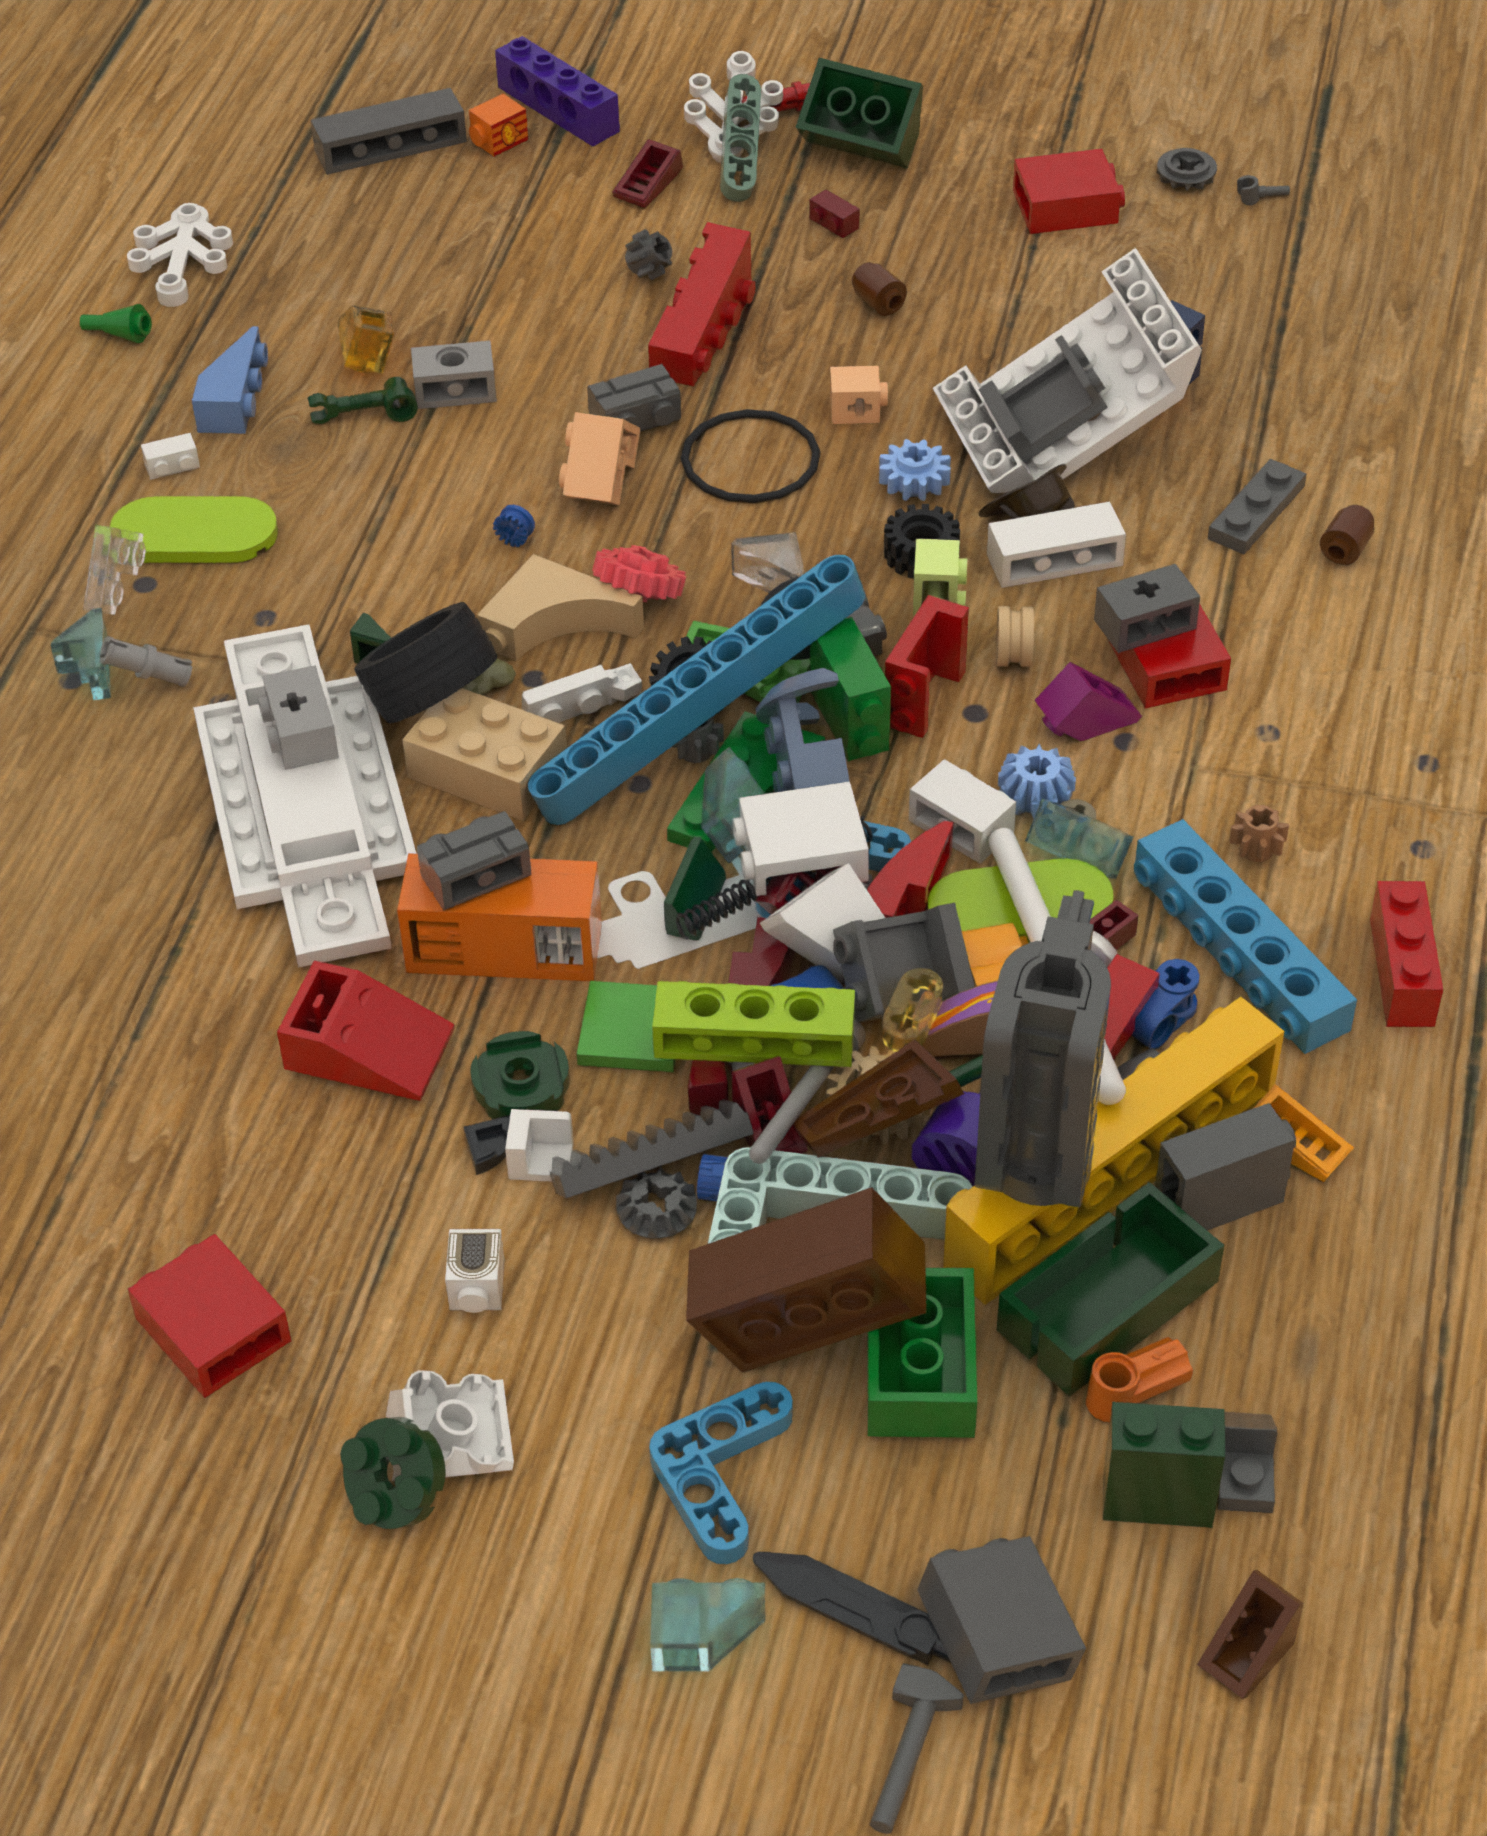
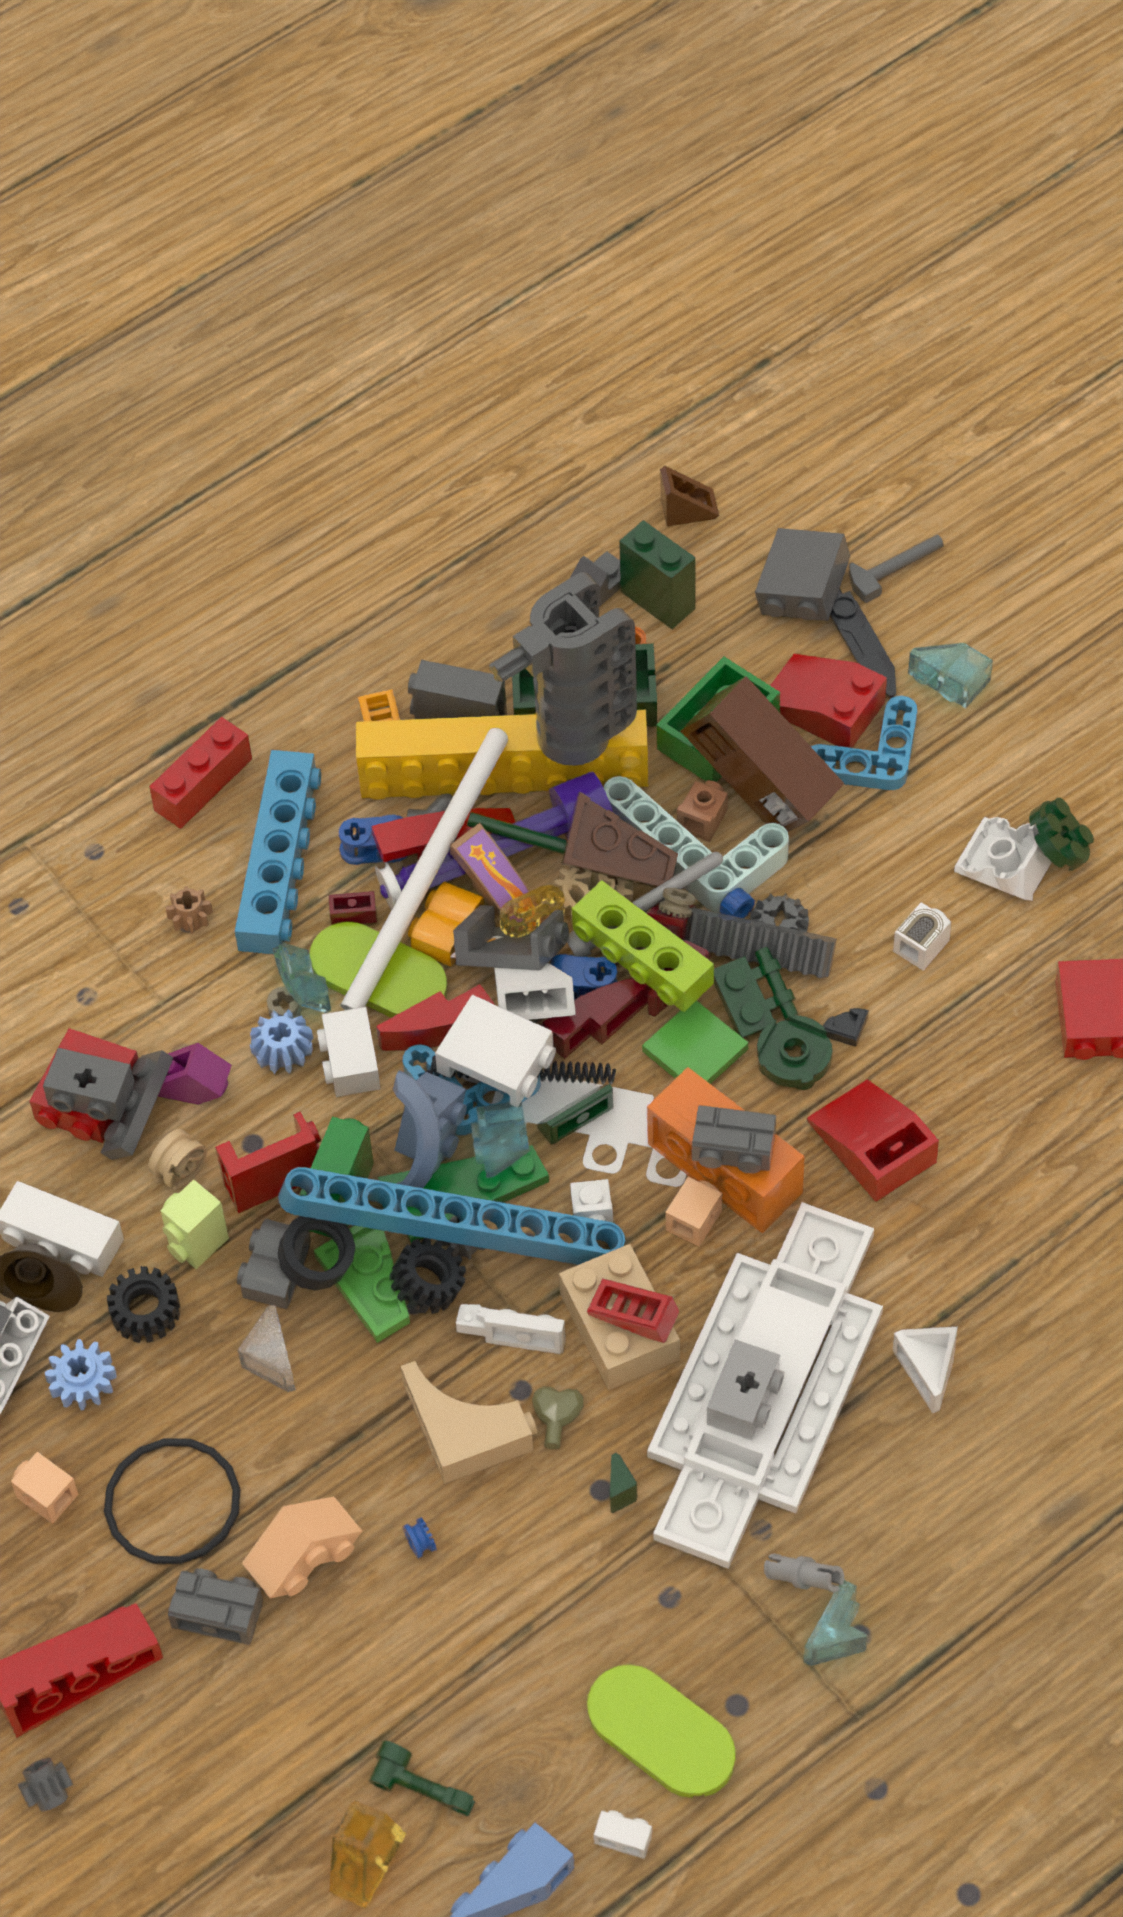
camera: 140 degrees left, 10 degrees up
clear plate [83,525,146,615] -> none
black tyre [354,602,497,723] -> none
light grey brick [411,341,497,409] -> none
white panel [505,1109,574,1181] -> none
coral gear [592,545,686,602] -> none
none -> dark grey plate [100,1050,173,1160]
none -> white bracket [570,1179,613,1223]
none -> red slope [587,1278,679,1343]
none -> dark tan bush [659,888,696,918]
none -> dark green plate [714,947,799,1039]
none -> red slope [770,654,887,748]
none -> white slope [893,1326,958,1413]

